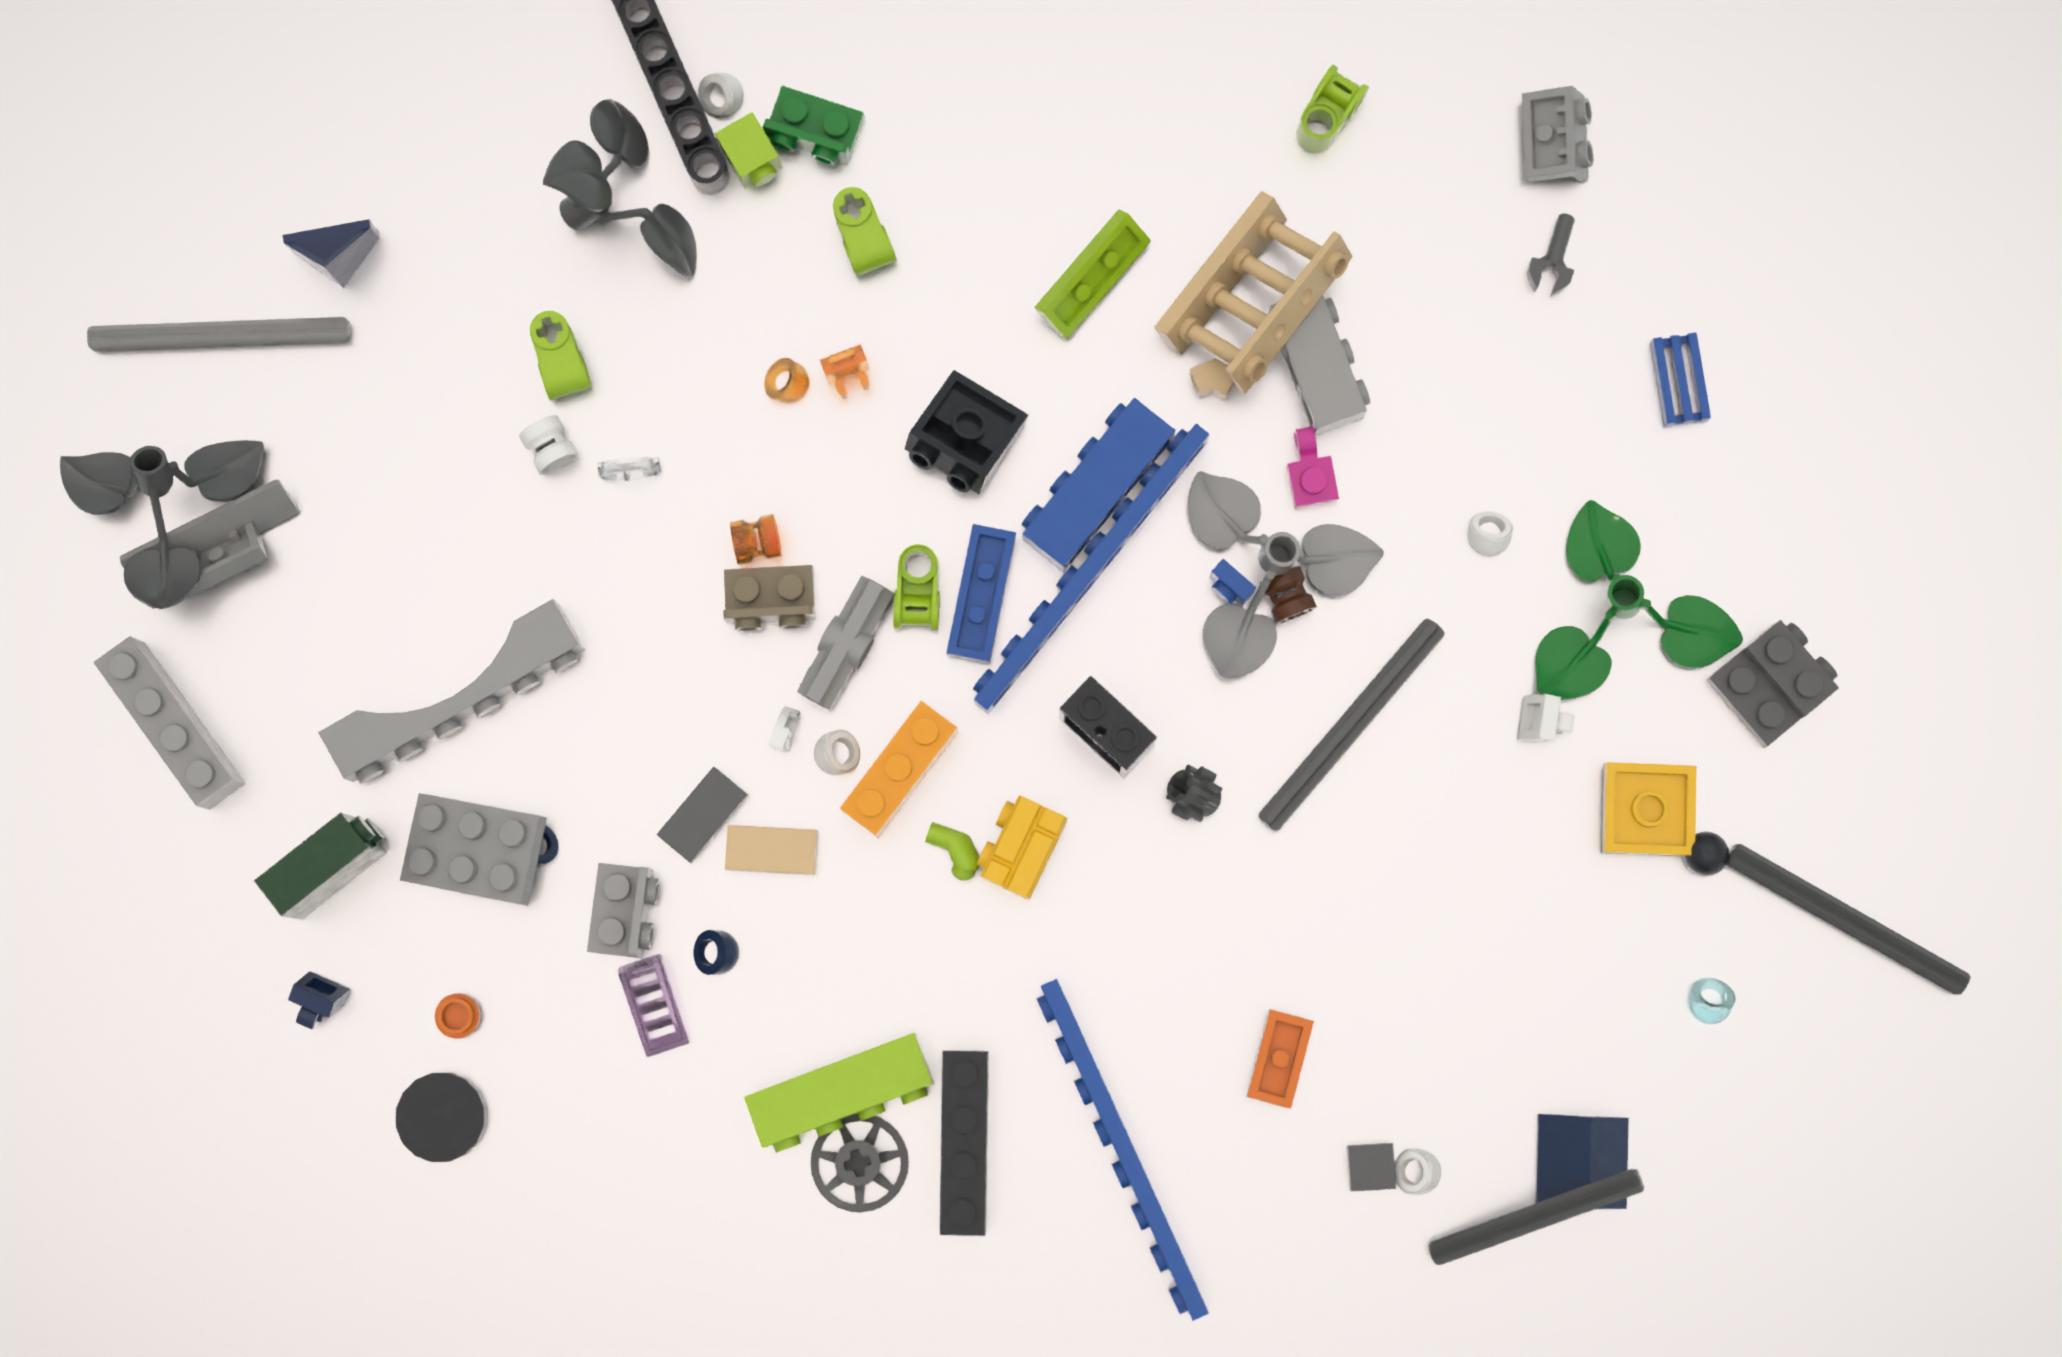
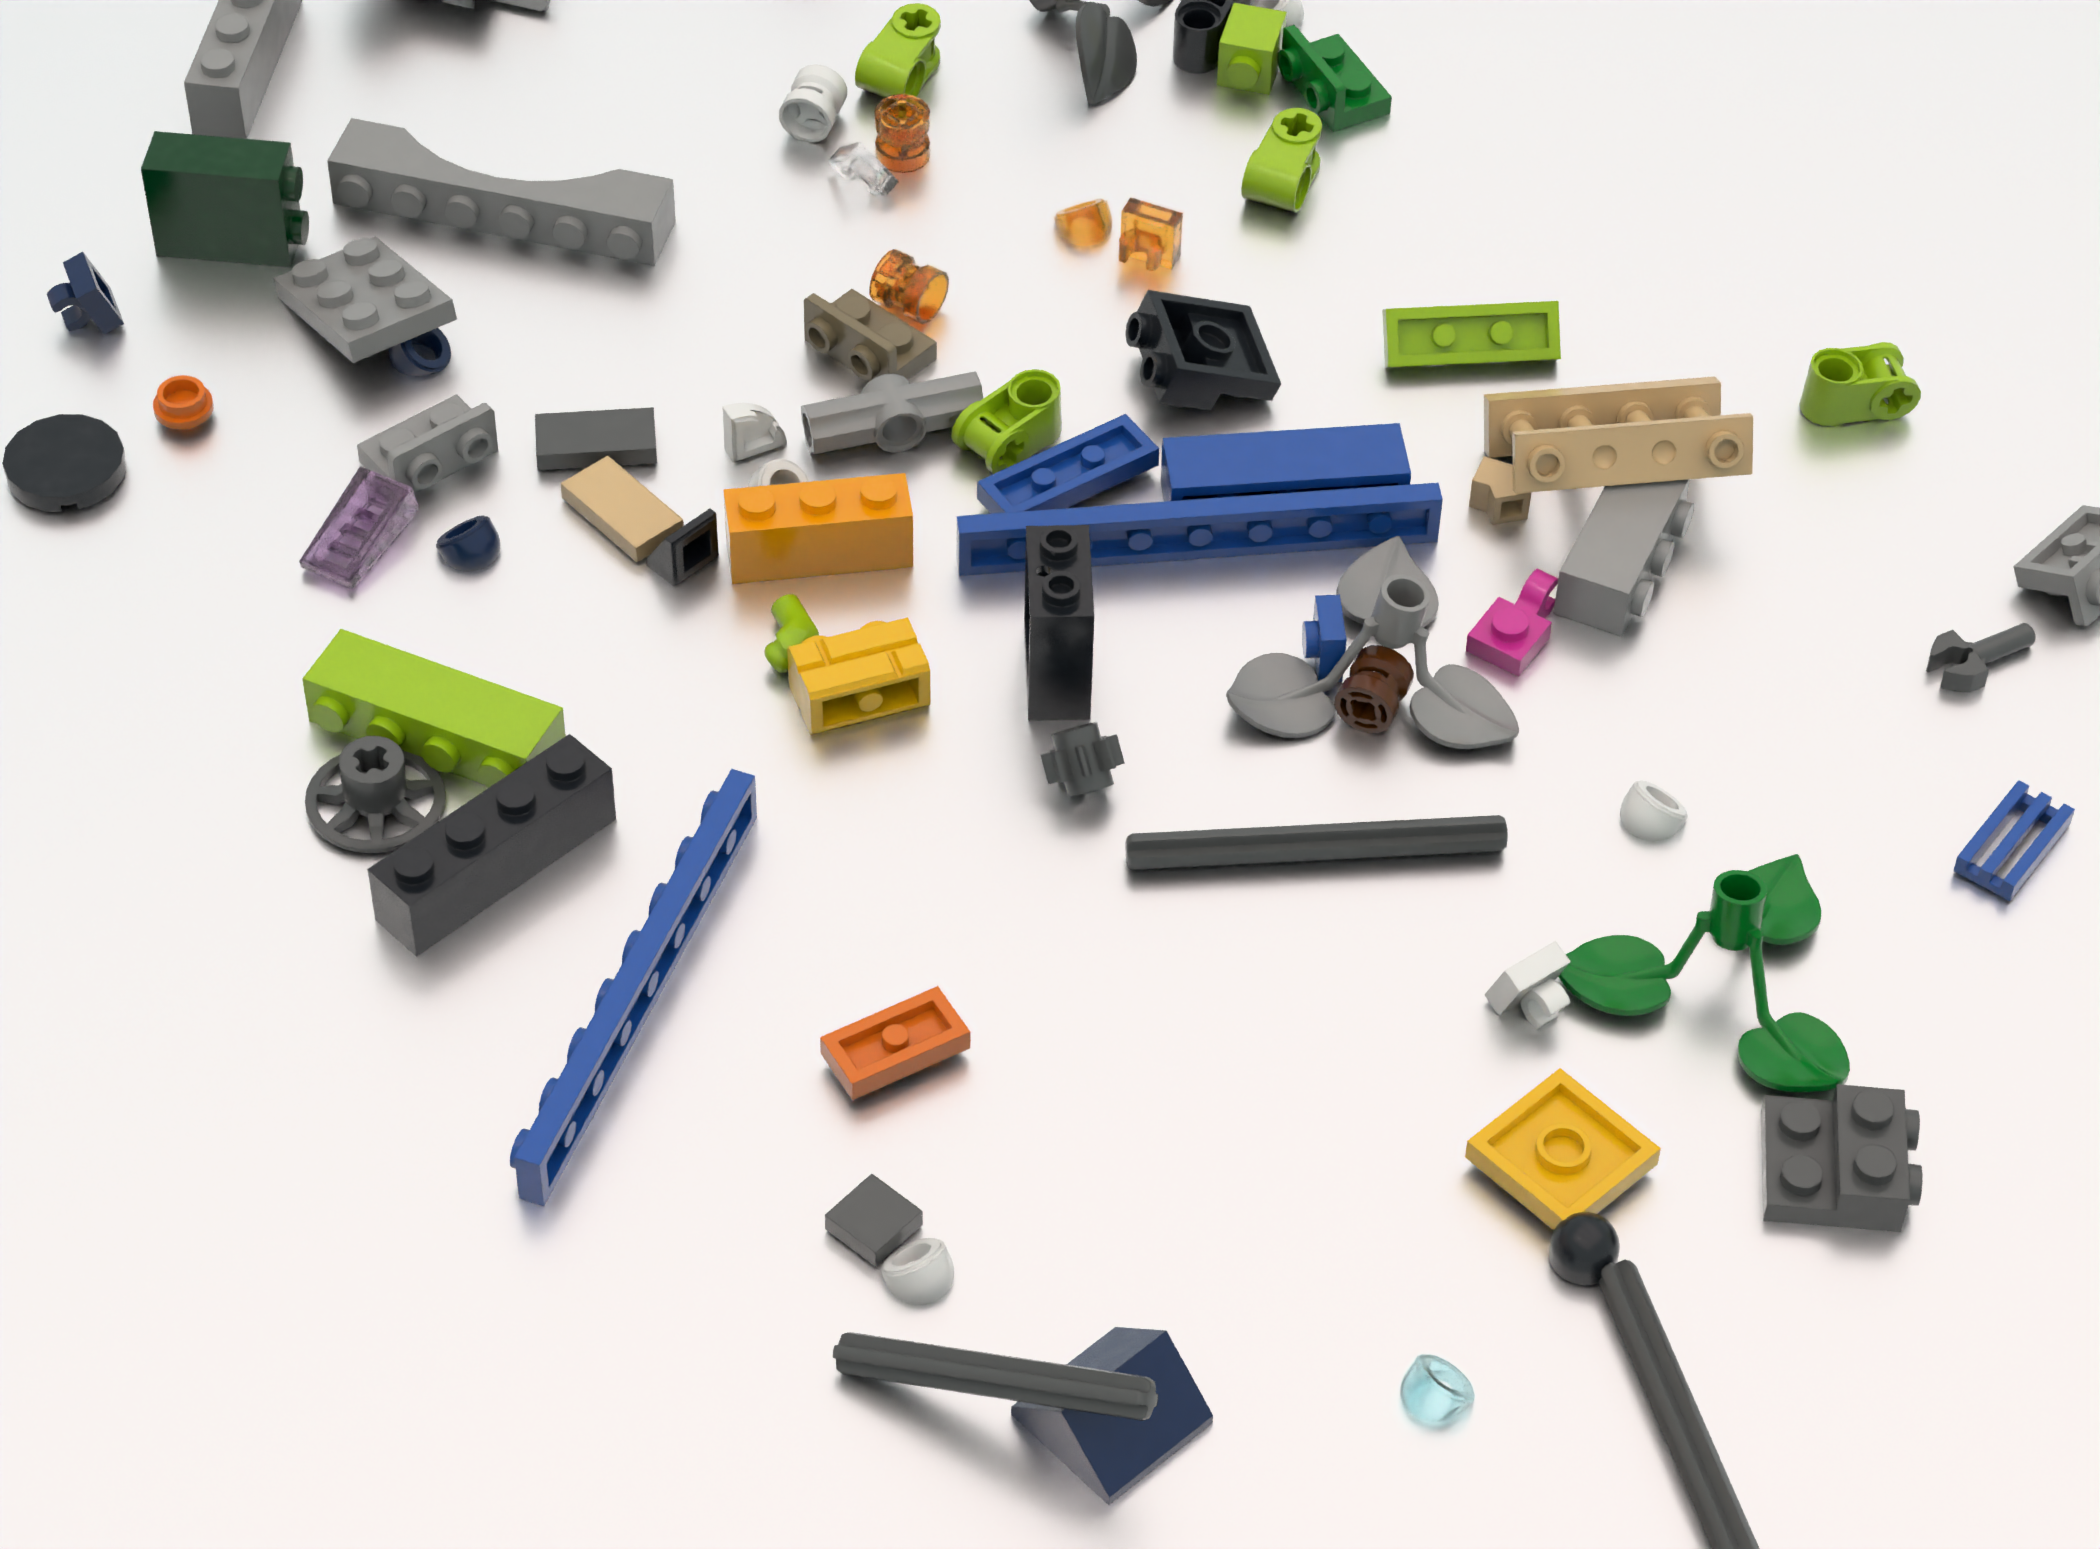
camera: 40 degrees right, 35 degrees down
none -> black slope [646,508,719,586]
none -> clear orange wheel [874,94,930,173]

